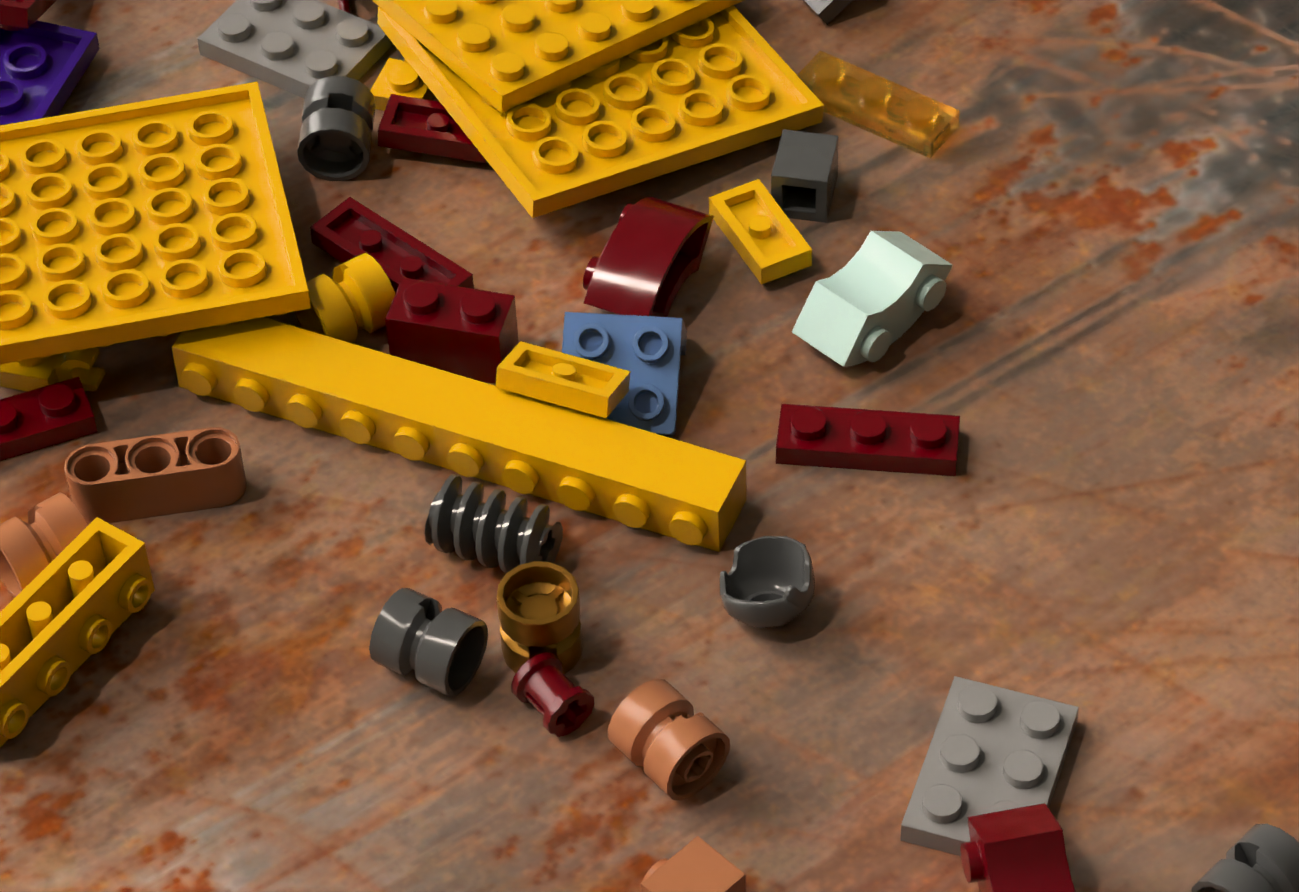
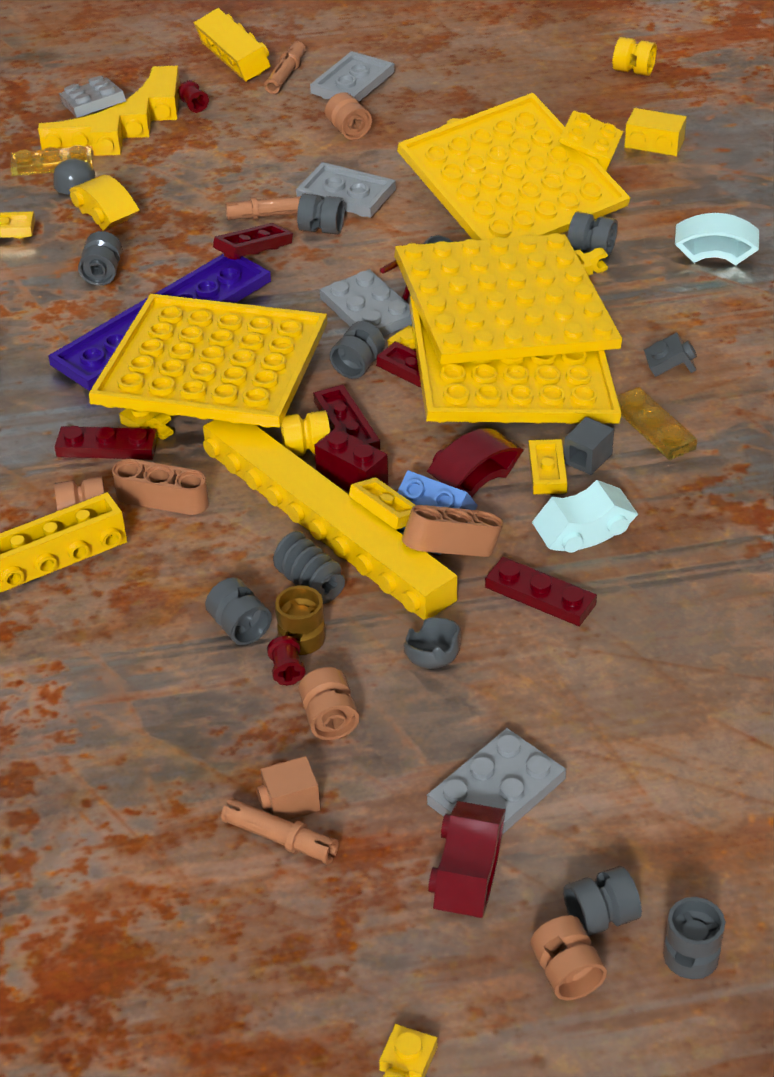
camera: 25 degrees right, 5 degrees down
none -> nougat beam [402,505,504,557]

